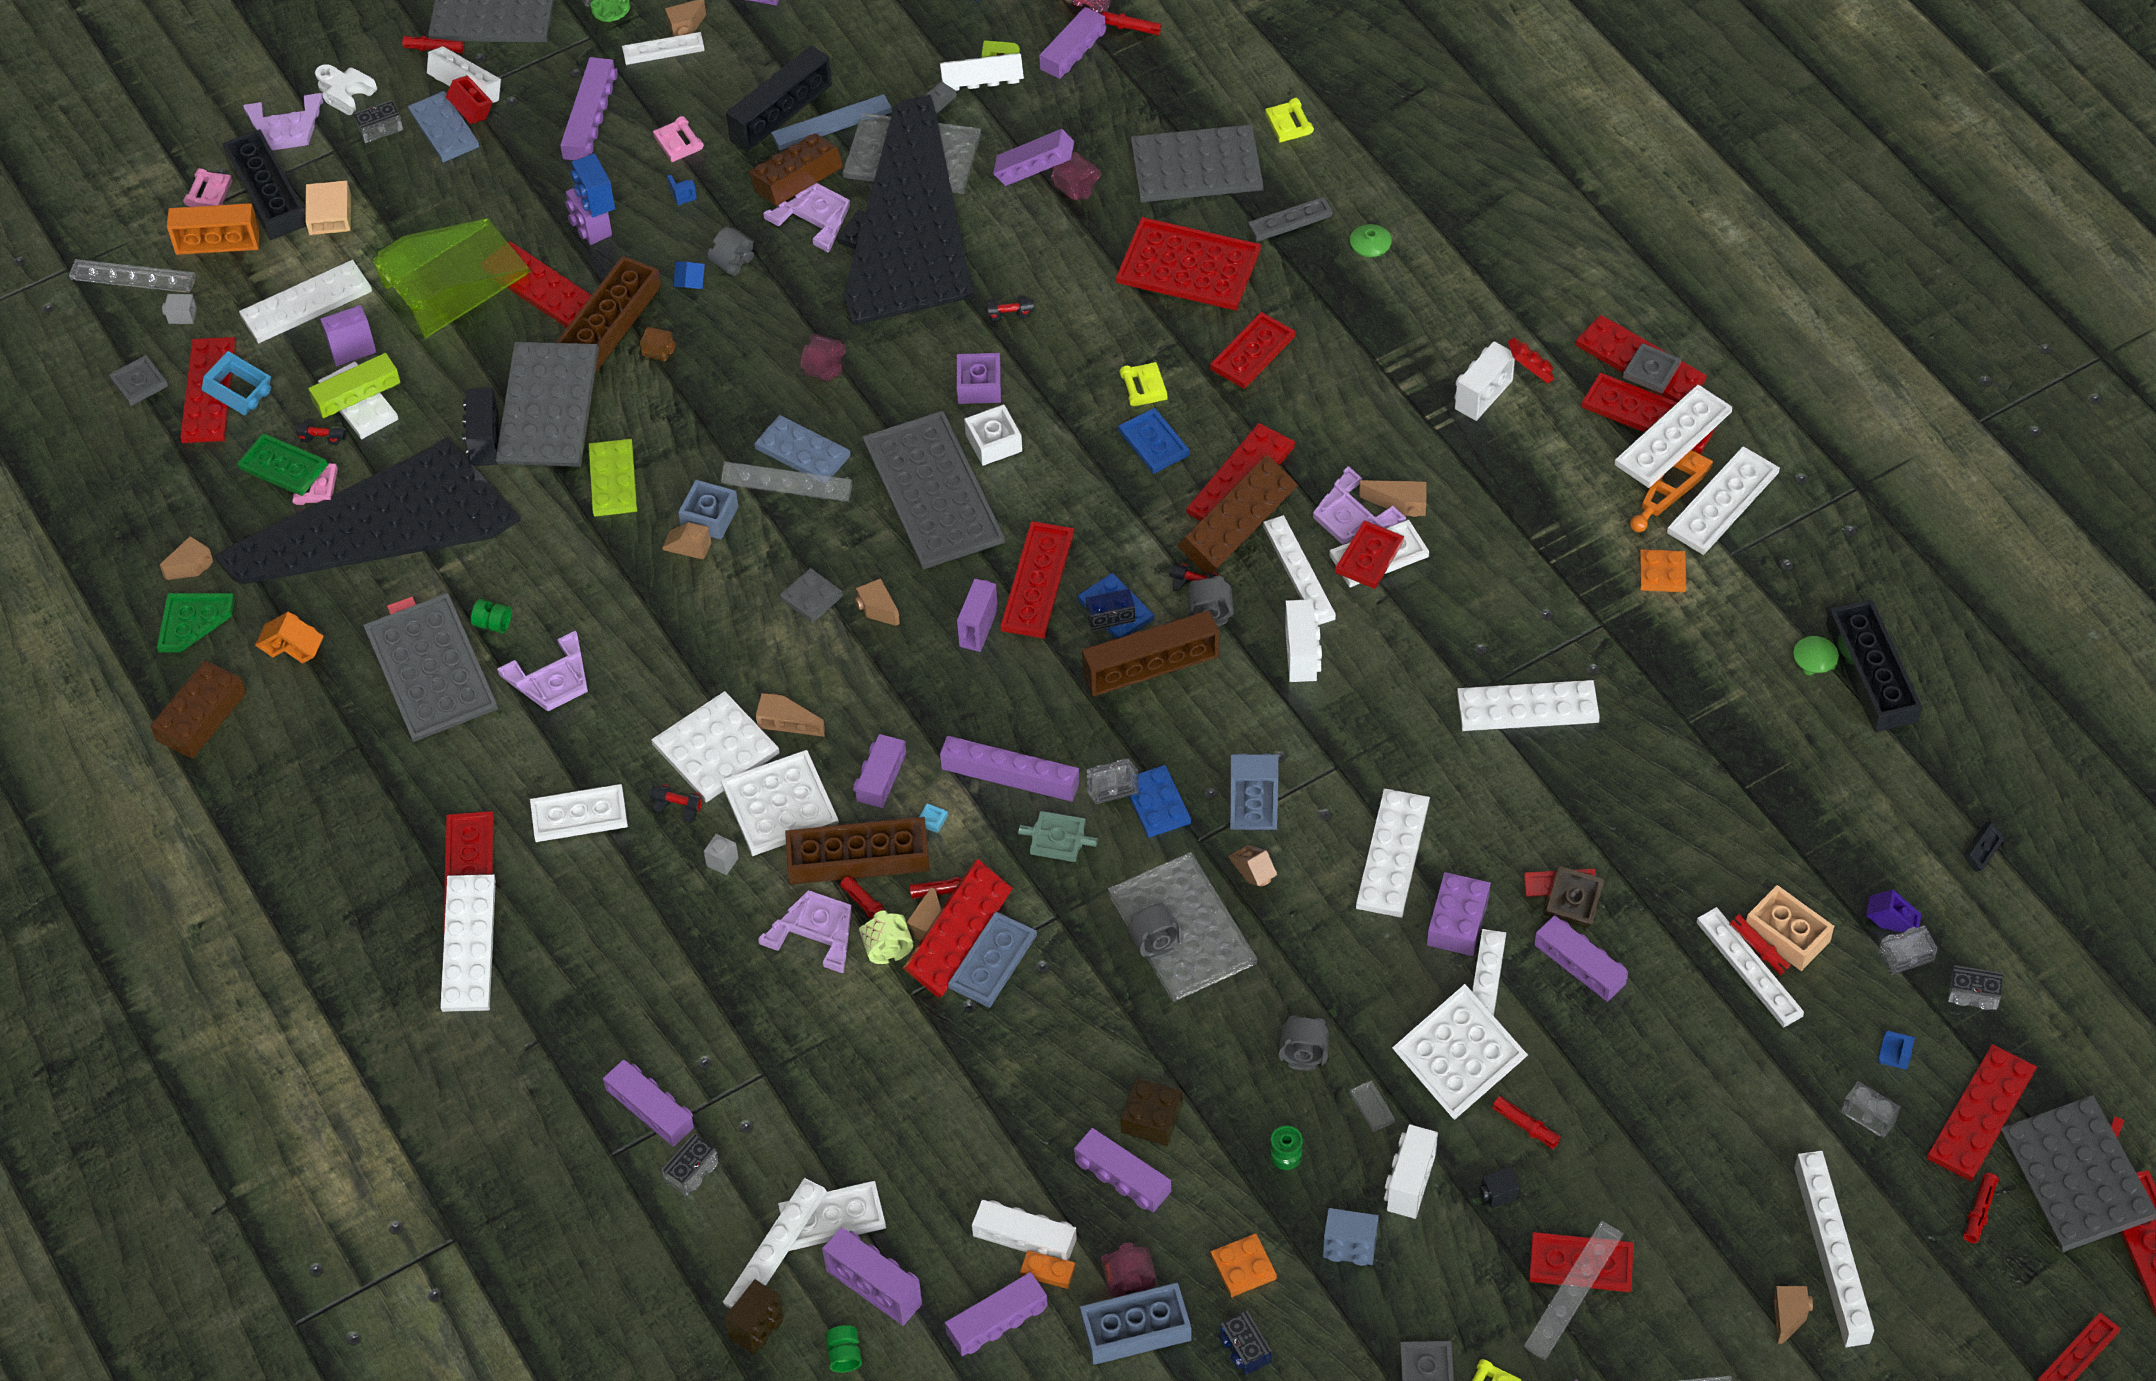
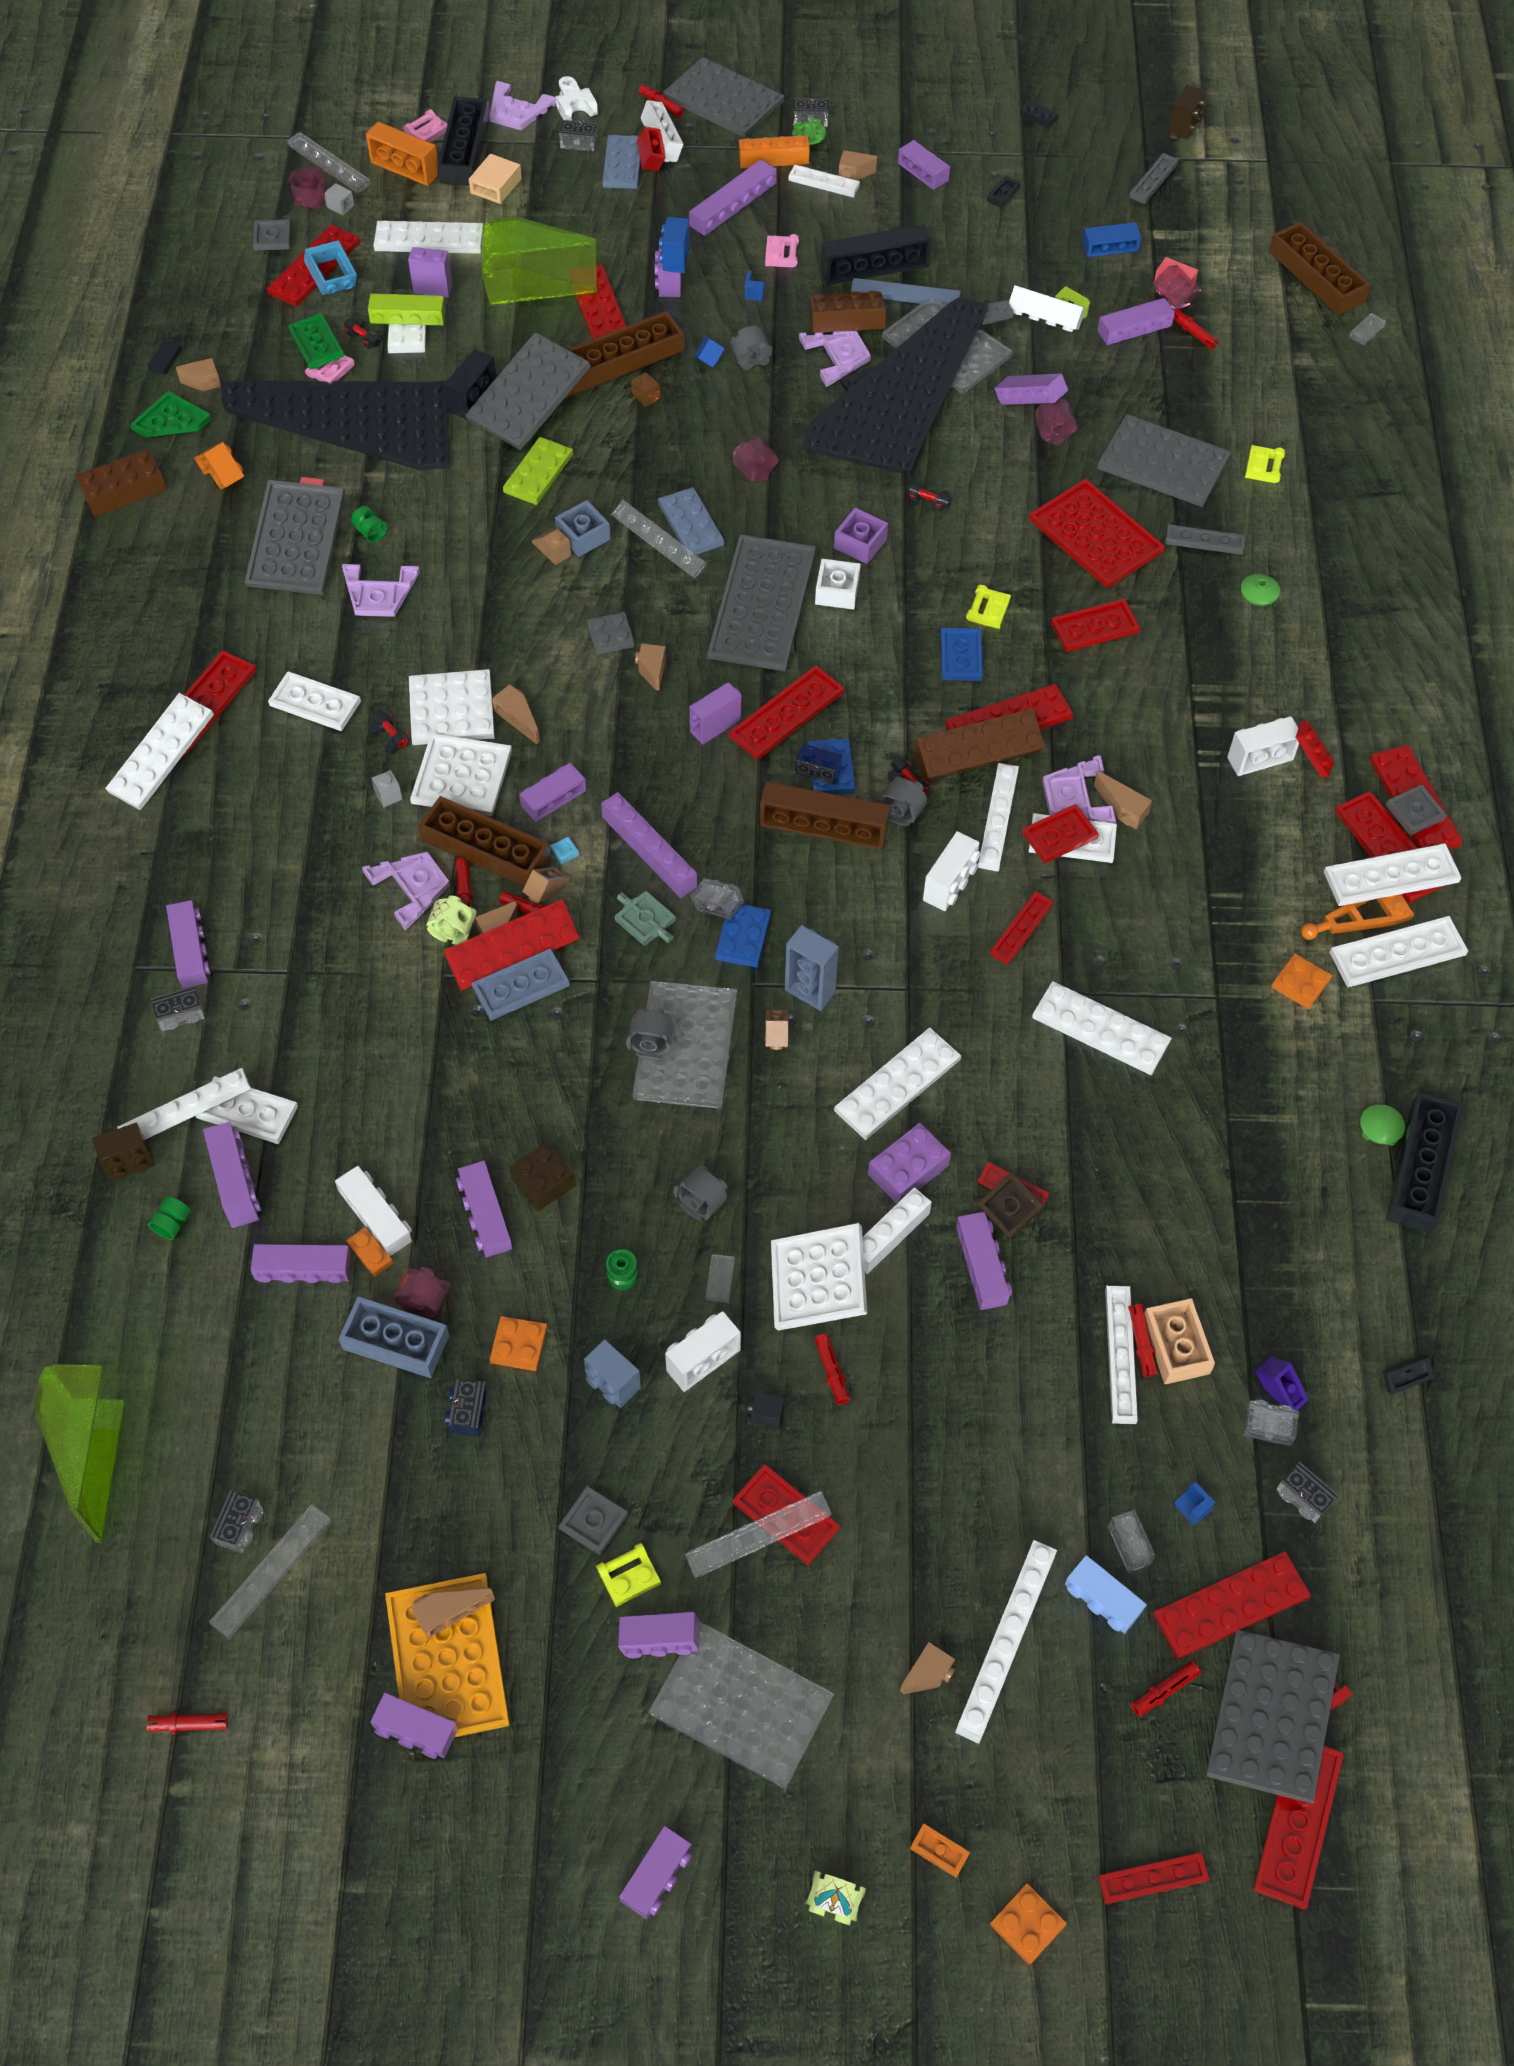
camera: 30 degrees right, 5 degrees up
none -> black tile [147,341,182,374]
none -> clear pink brick [289,166,327,209]
none -> medium nougat slope [522,867,570,903]
none -> orange brick [739,135,809,168]
none -> red plate [990,891,1054,965]
none -> light blue brick [1065,1555,1147,1634]

